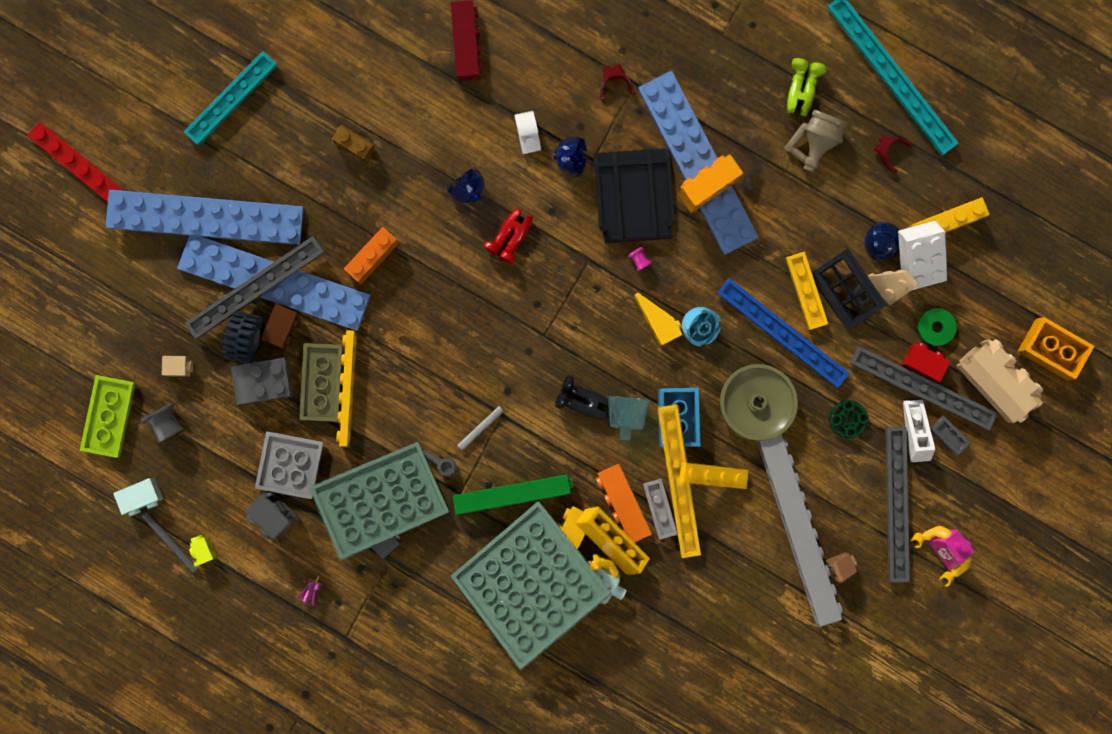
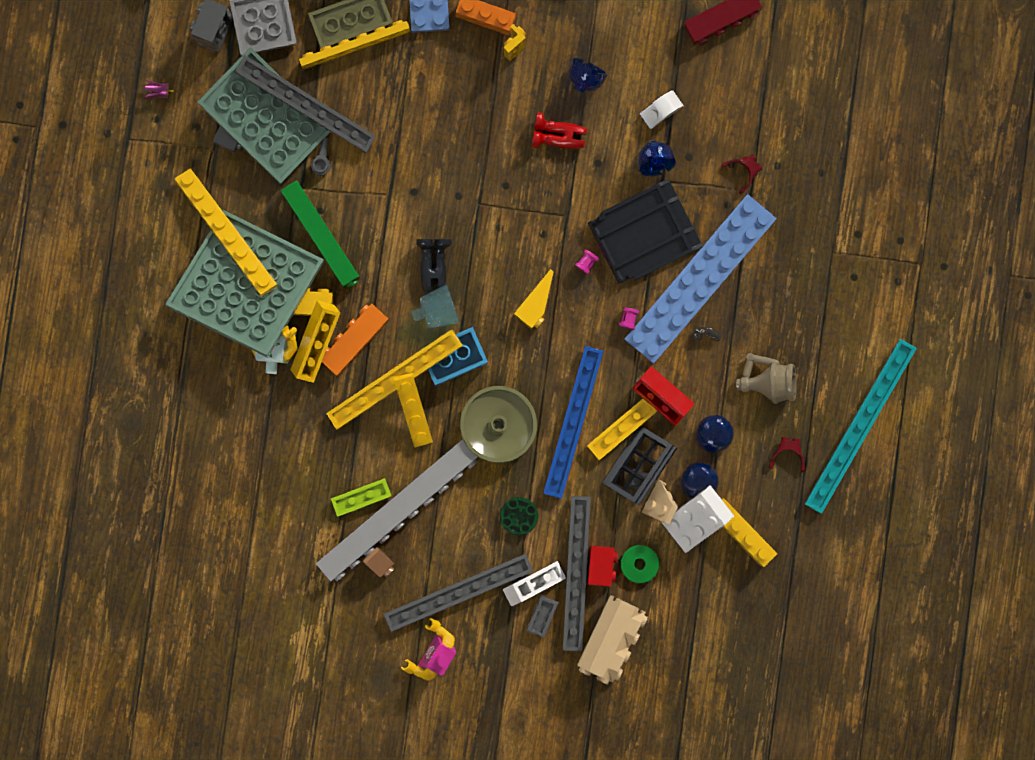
camera: 65 degrees right, 0 degrees up
light grey bar [457,406,504,451] -> none
light grey plate [643,478,678,540] -> none
light orange brick [678,154,743,213] -> none
medium azure cylinder [682,307,721,346] -> none
lime piece [787,58,827,117] -> none
light orange brick [1017,317,1094,381] -> none
none -> yellow plate [175,168,277,297]
none -> dark grey plate [235,55,376,153]
none -> lime plate [331,478,392,517]
none -> yellow bracket [504,24,527,61]
none -> dark pink bush [619,307,640,329]
none -> red brick [632,366,695,426]
none -> clear blue cylinder [695,415,734,453]

